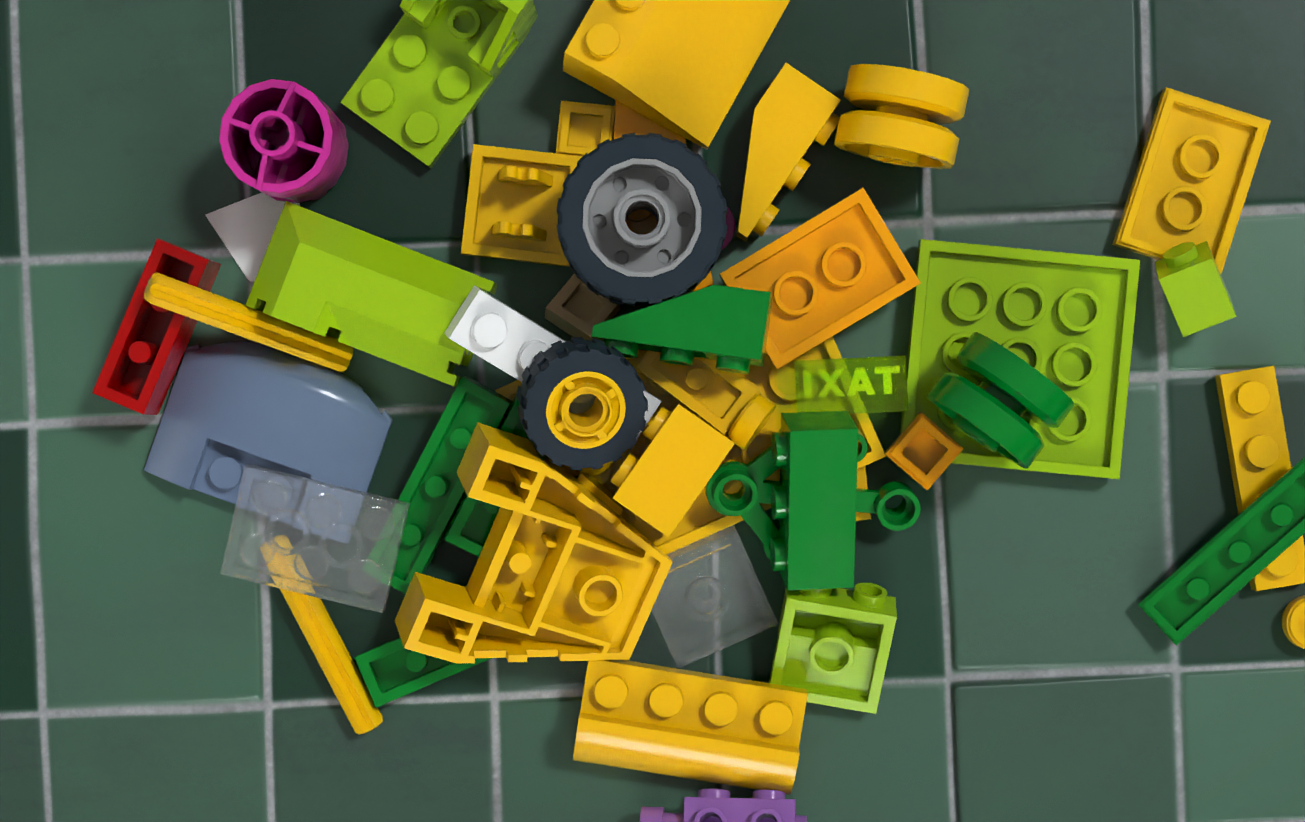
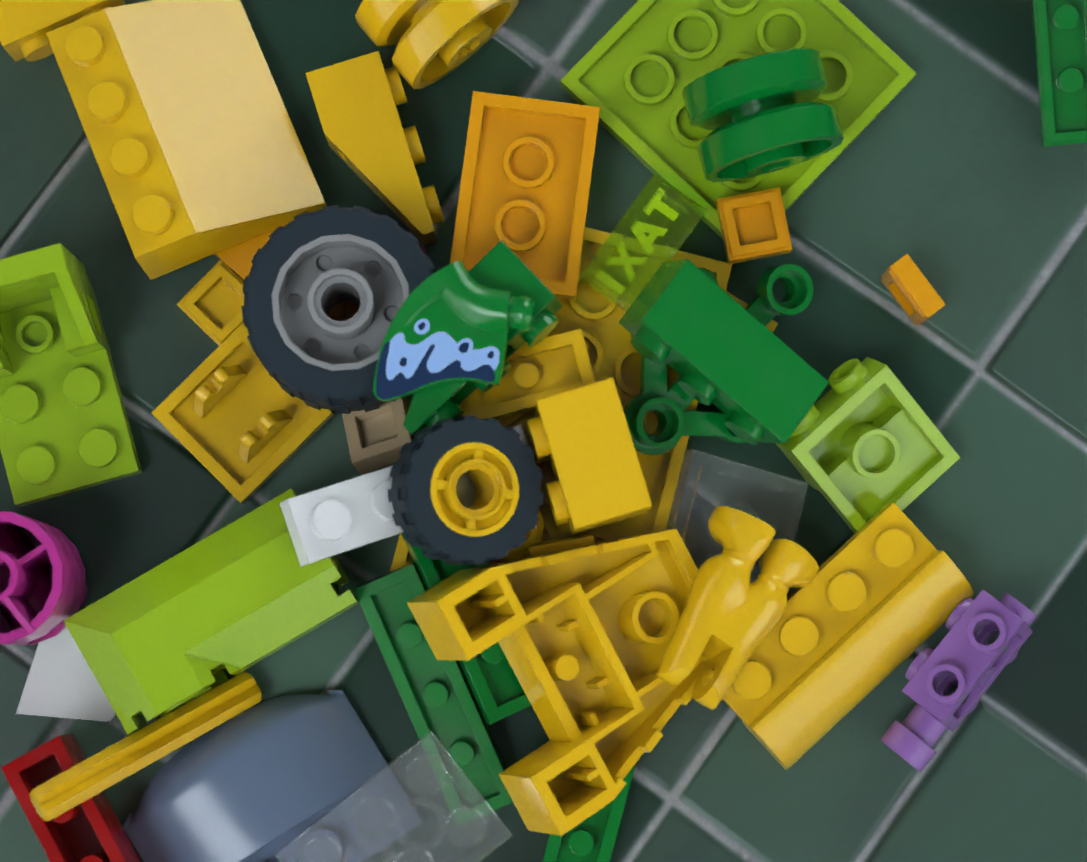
camera: 55 degrees left, 5 degrees down
yellow tile [727,394,776,450] -> none
none -> green arm [373,260,534,402]
none -> yellow piece [656,506,819,710]
none -> light orange tile [881,253,946,326]

